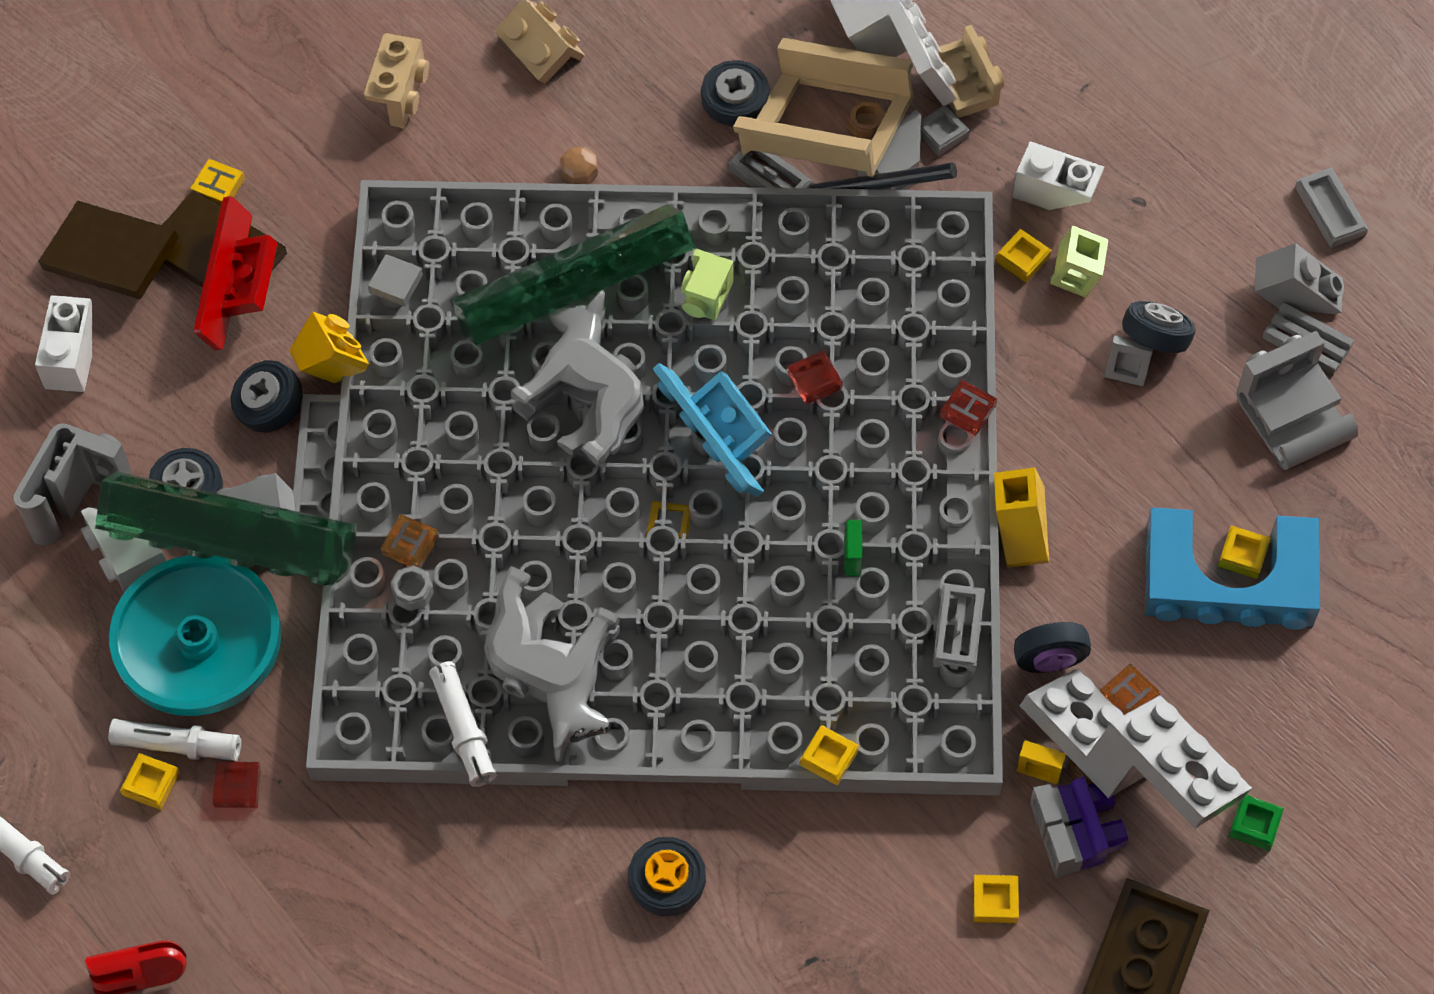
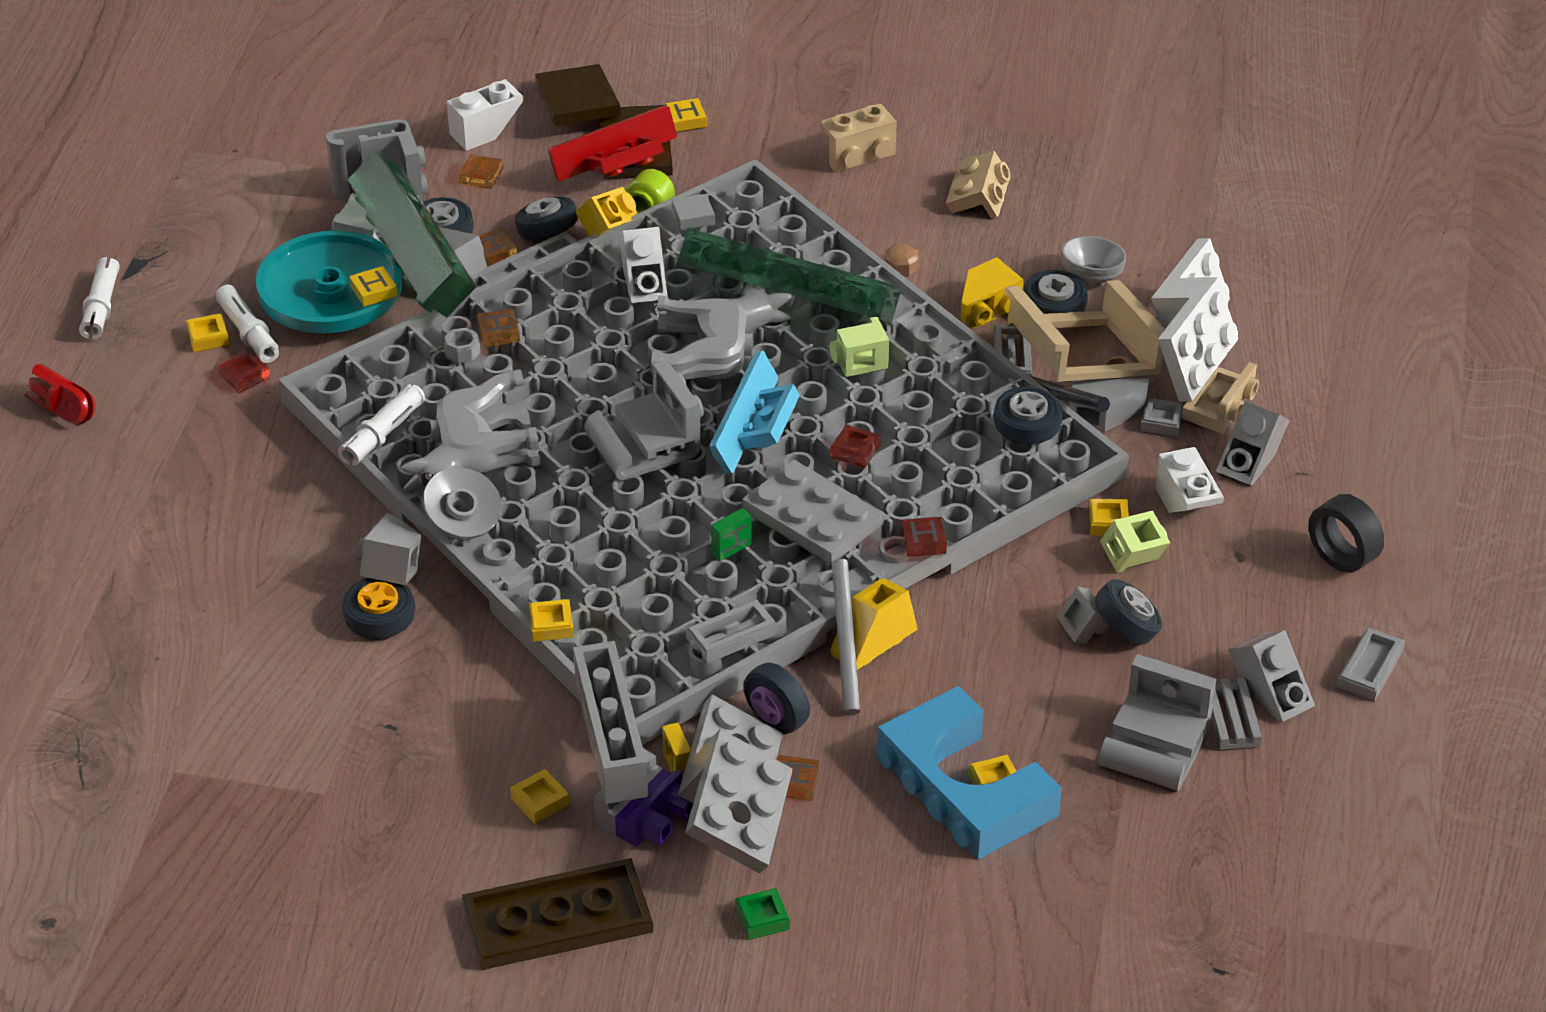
camera: 50 degrees right, 20 degrees down
none -> yellow tile [349,266,398,307]
none -> light grey slope [356,513,421,585]
none -> light grey dish [423,467,501,539]
none -> clear orange tile [459,154,503,189]
none -> clear orange tile [479,228,517,267]
none -> light grey brick [573,641,648,804]
none -> light grey piece [584,359,704,480]
none -> white slope [619,227,668,304]
none -> lime head [625,169,675,213]
none -> light grey plate [742,460,883,565]
none -> light grey bar [832,559,860,715]
none -> yellow slope [960,257,1023,330]
none -> black wheel [993,386,1063,445]
none -> light grey piece [1061,236,1127,286]
none -> light grey slope [1216,401,1290,486]
none -> black tyre [1308,494,1384,573]

